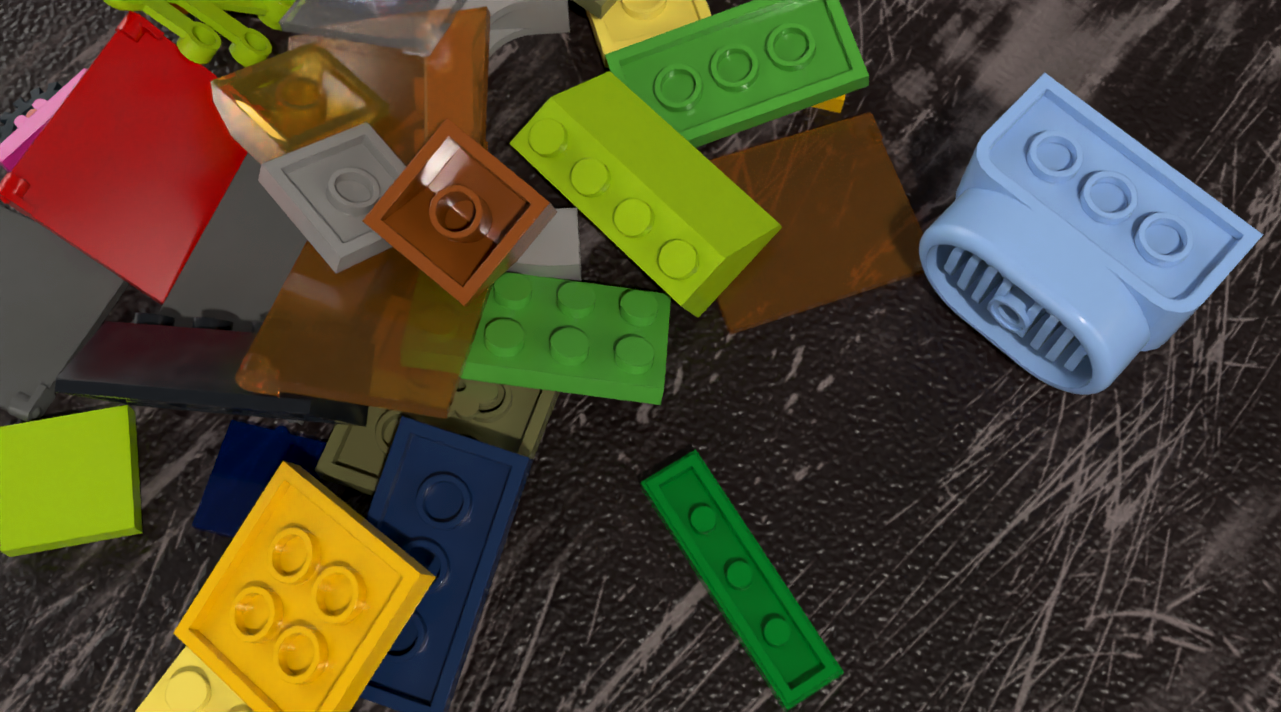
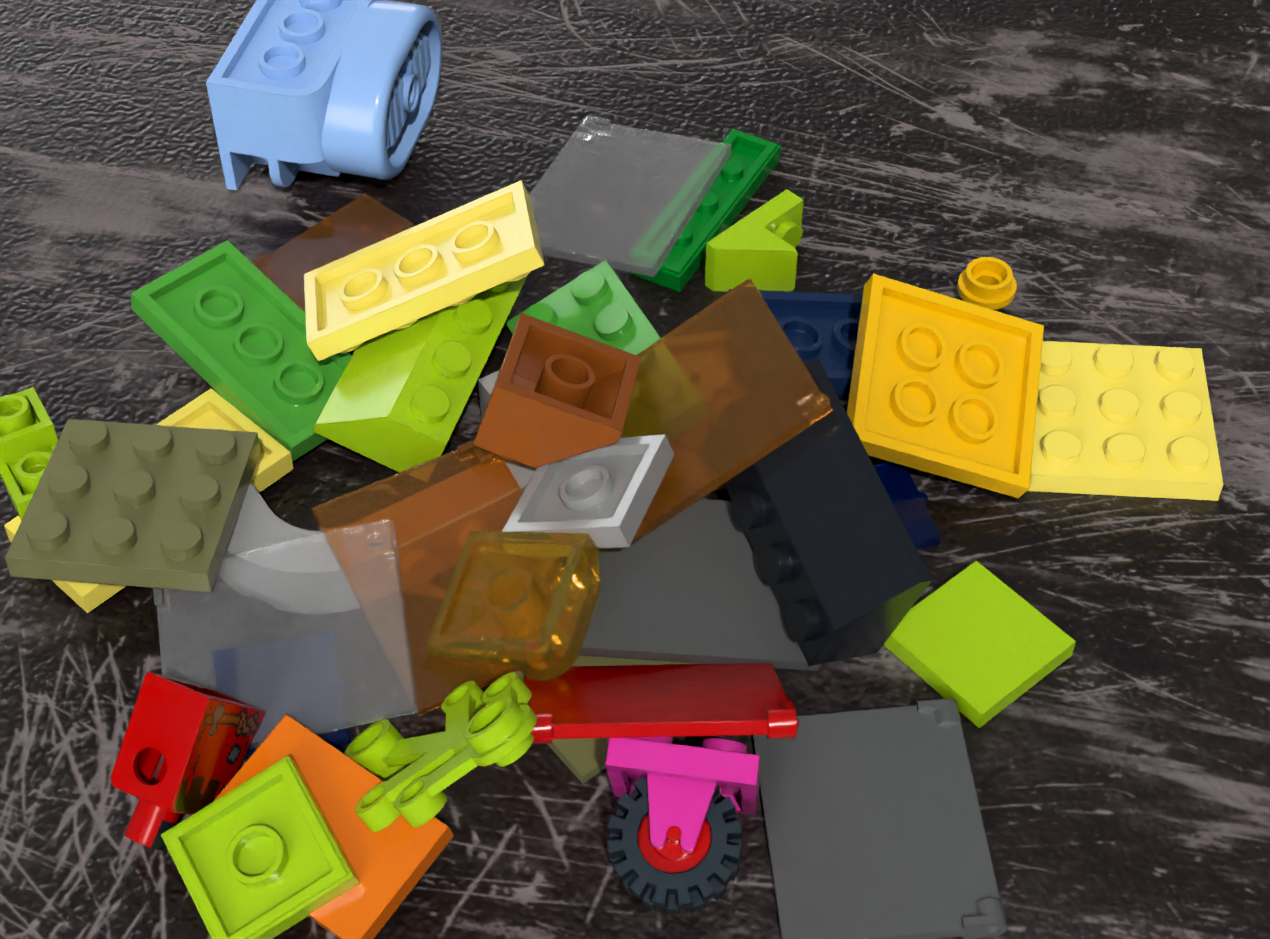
camera: 120 degrees left, 20 degrees down
none -> light yellow plate [304,180,545,361]
none -> clear piece [529,116,732,277]
none -> lime slope [705,189,804,292]

